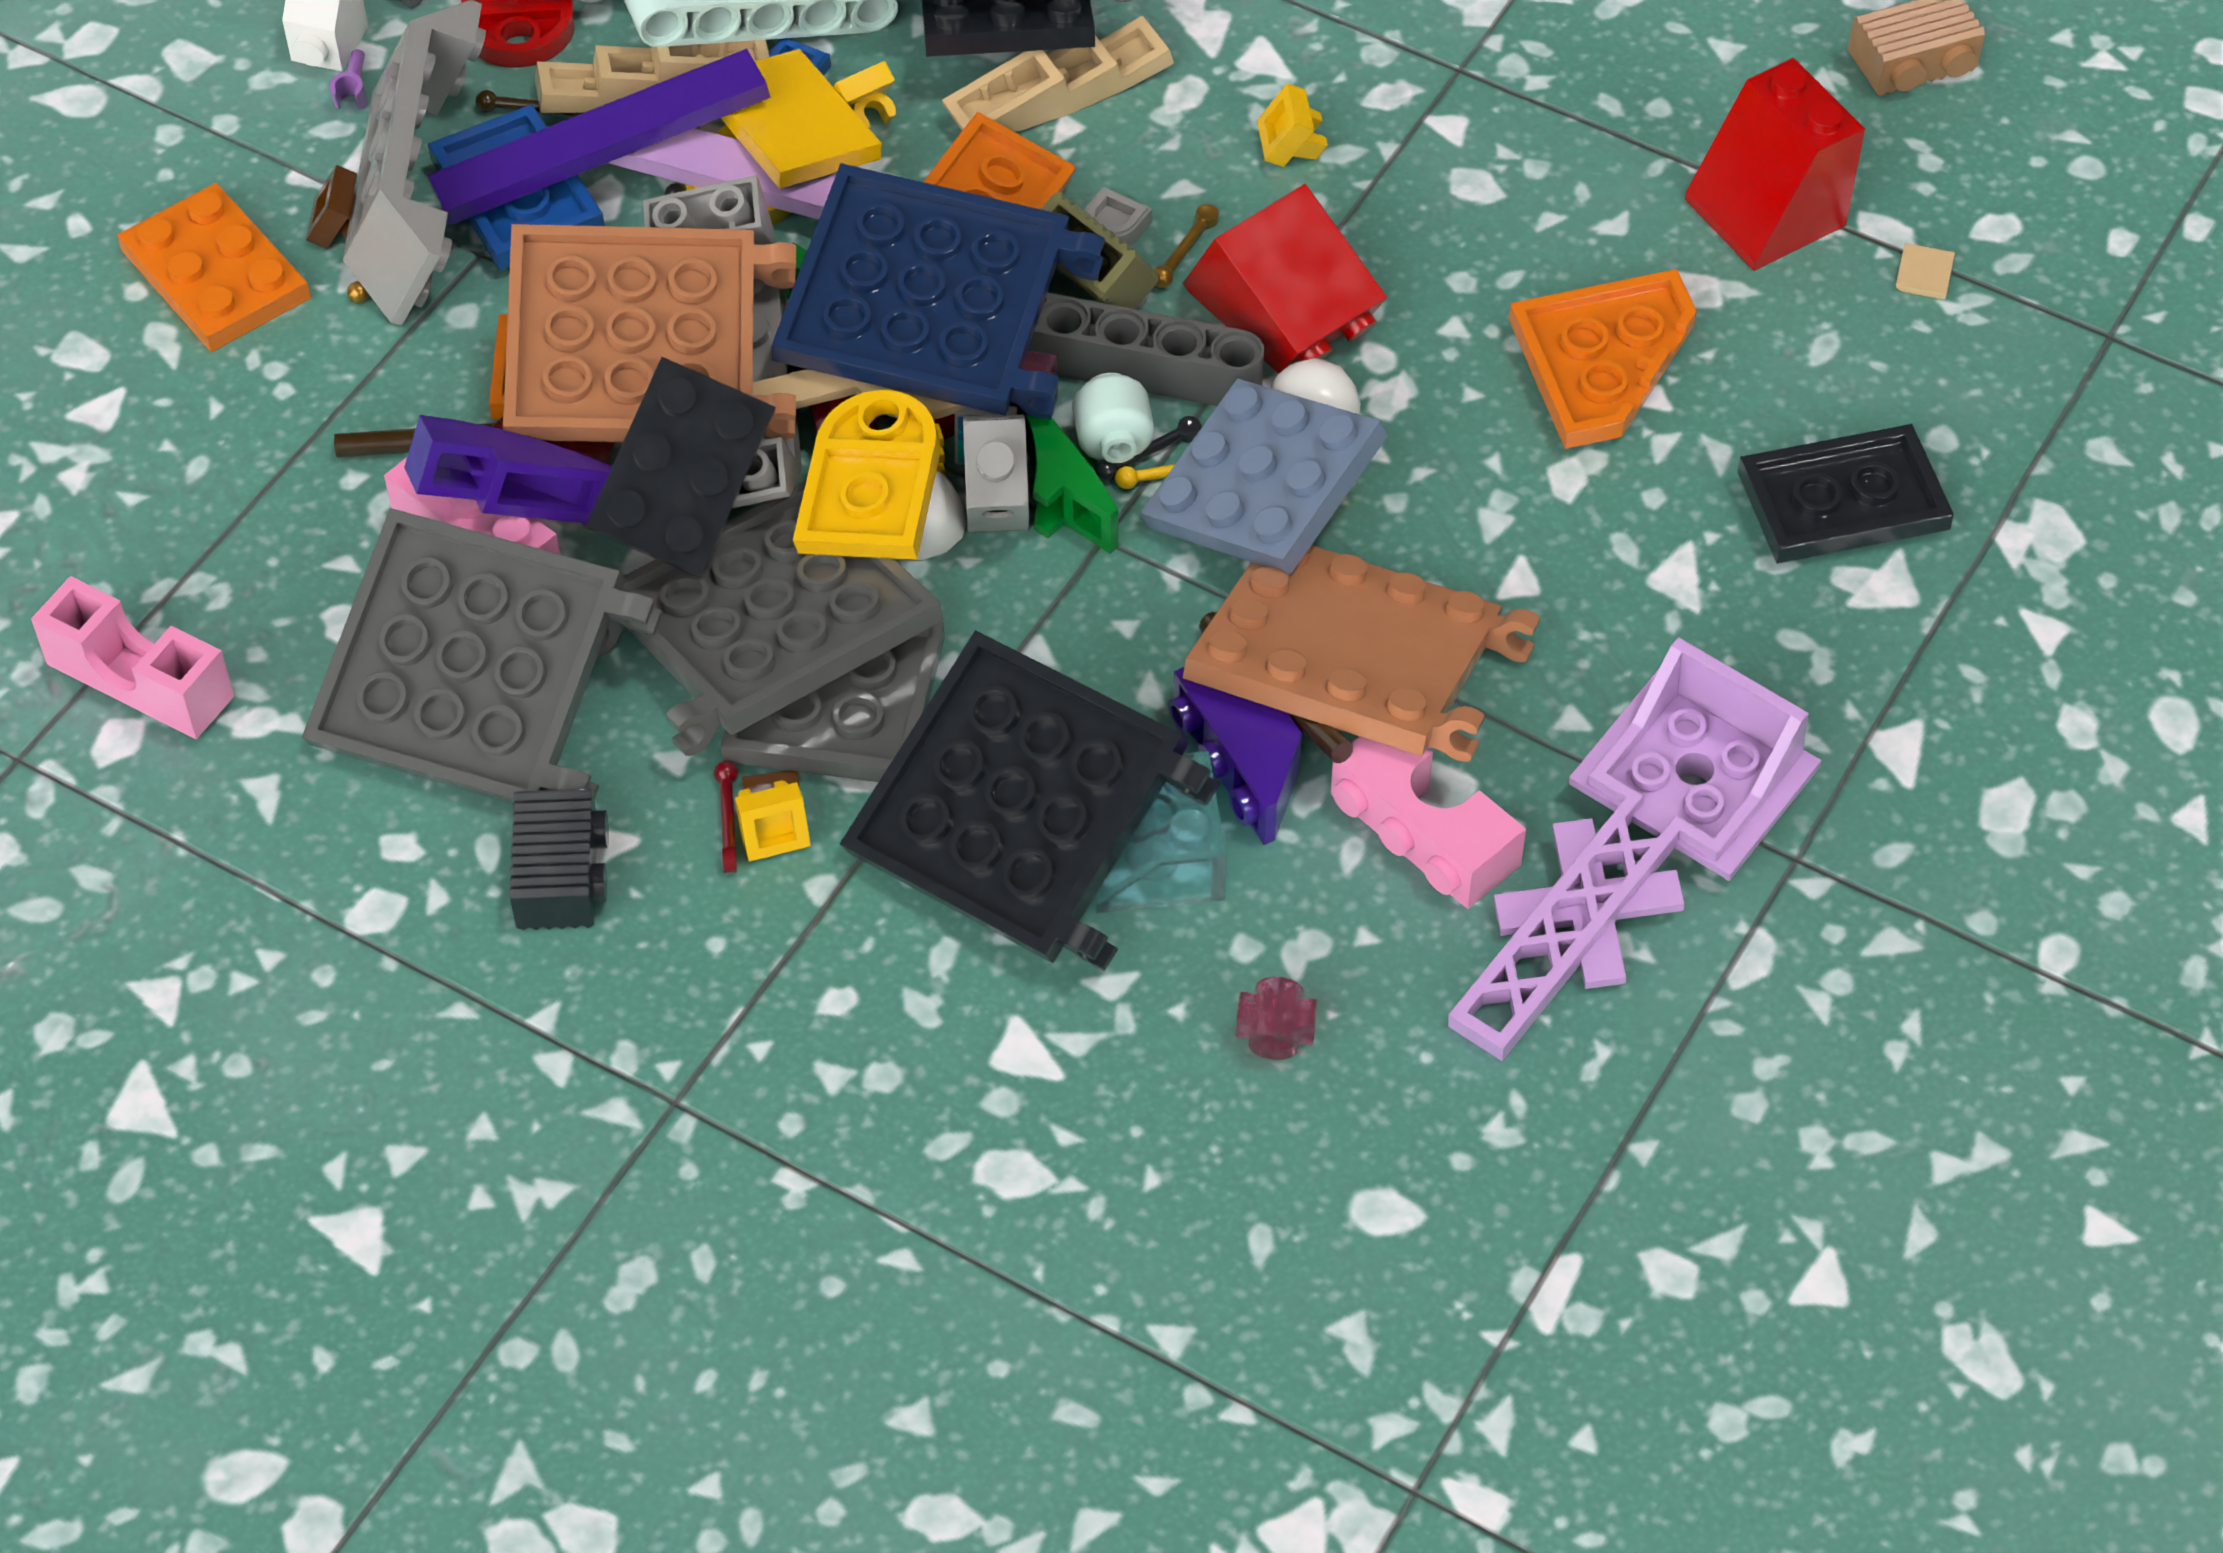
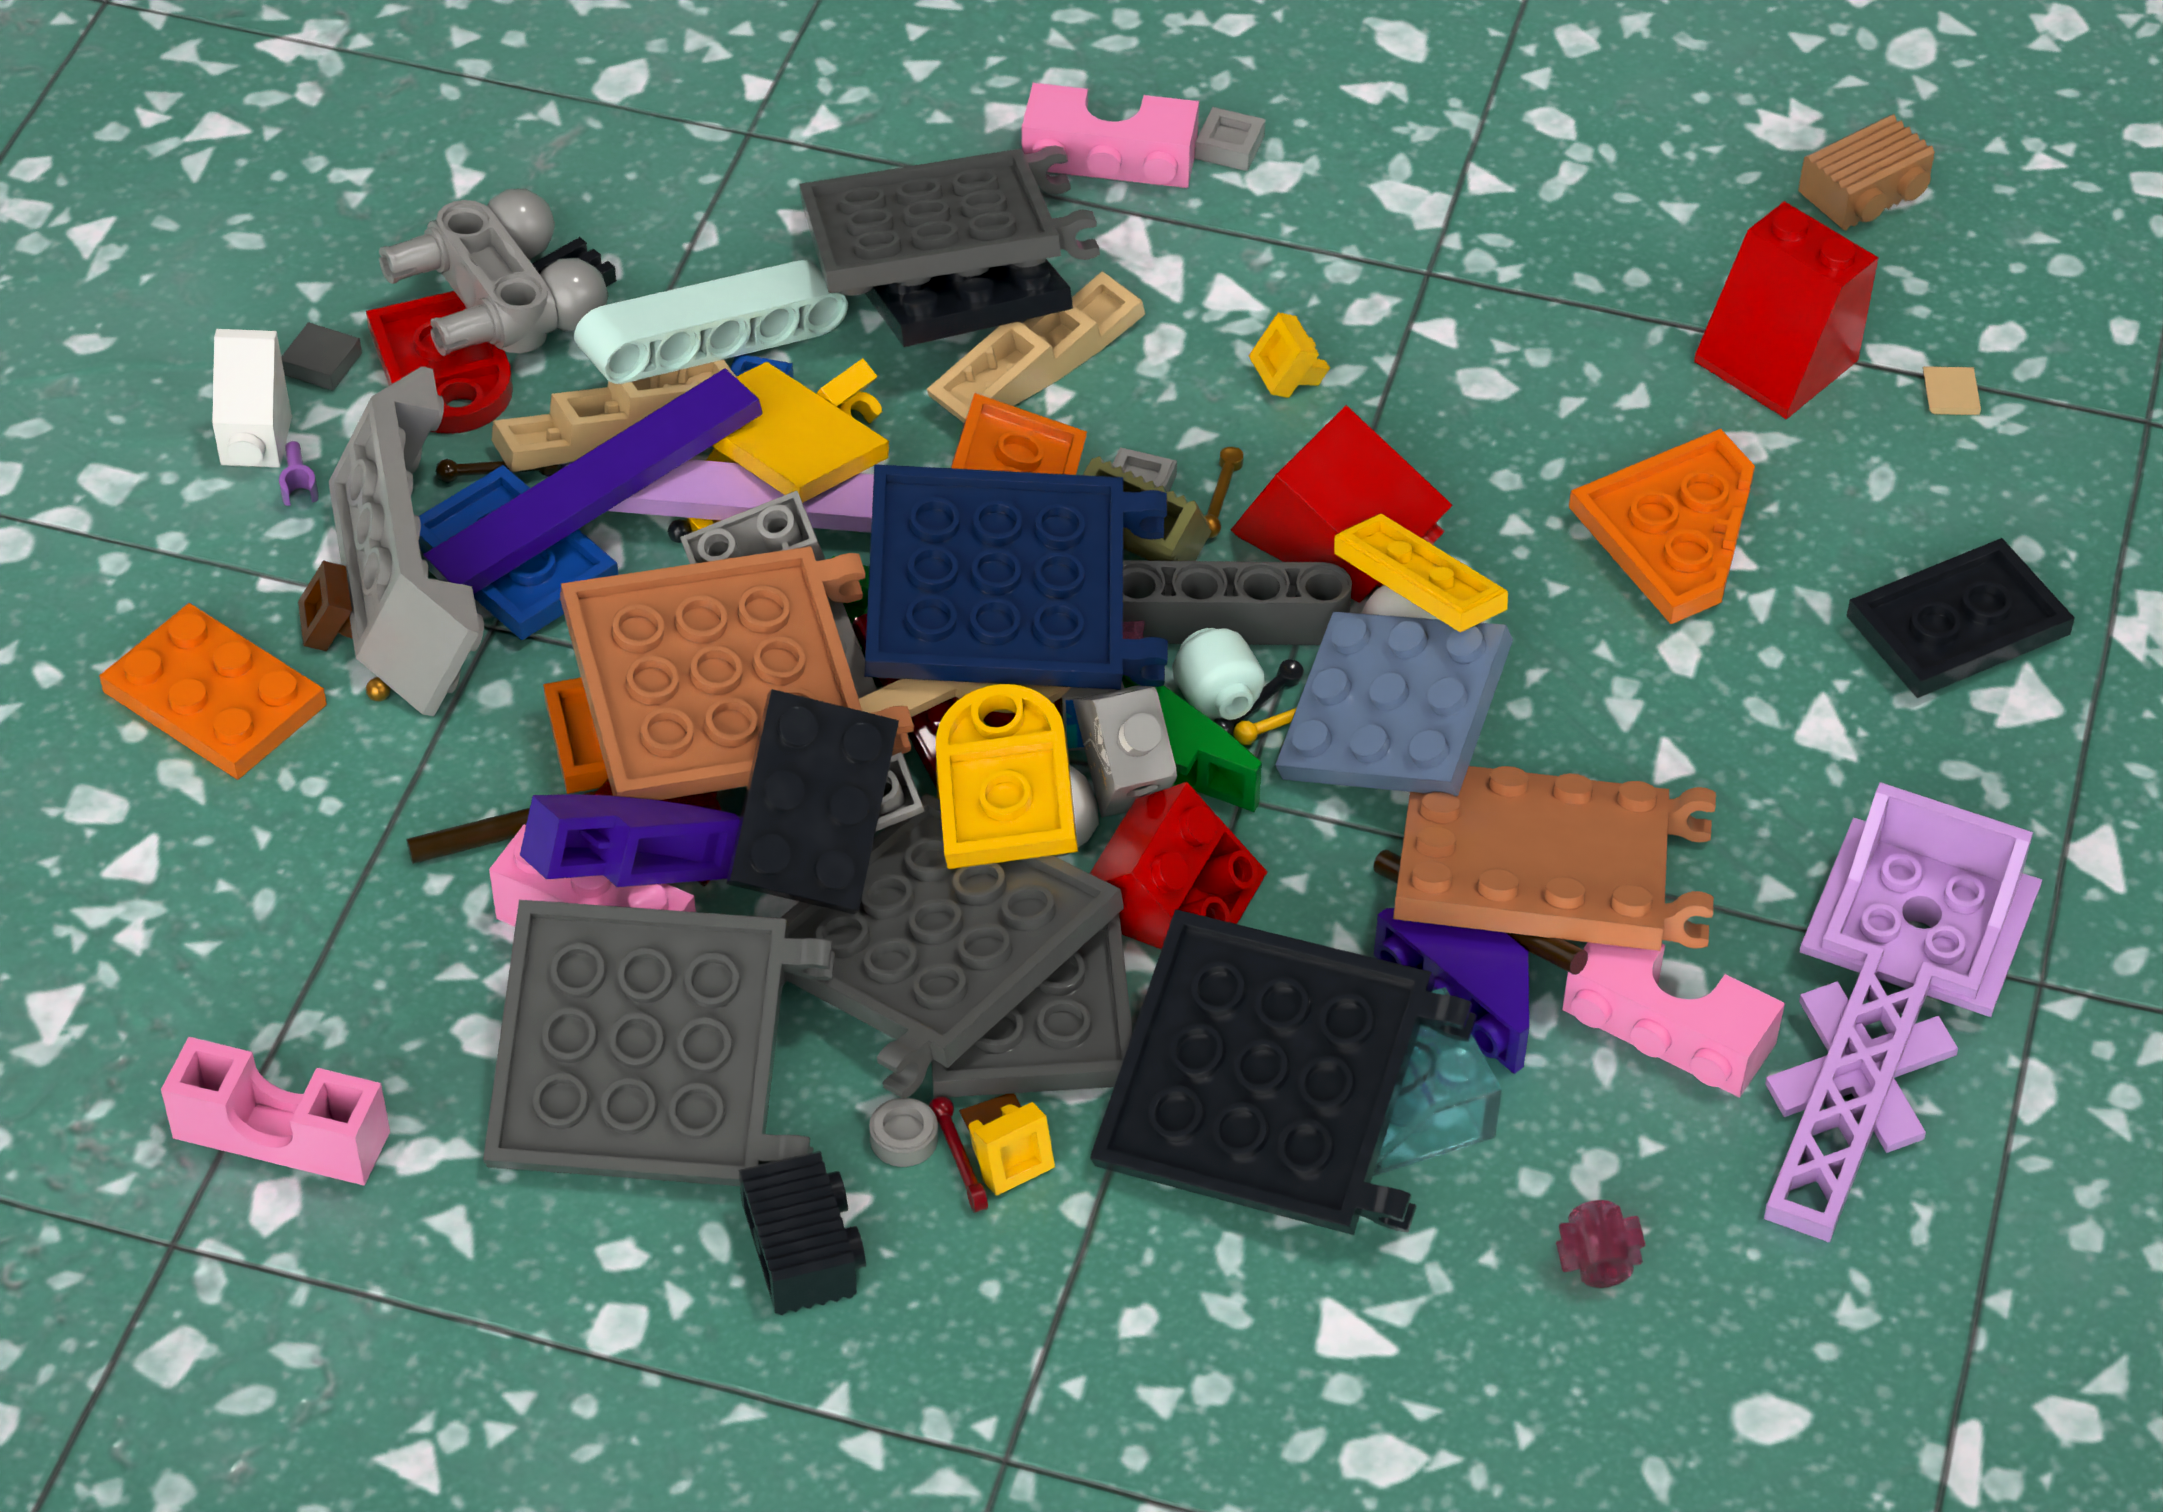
camera: 15 degrees left, 5 degrees down
none -> light grey tile [869,1098,938,1167]
none -> red slope [1089,782,1267,949]
none -> yellow tile [1334,514,1508,633]

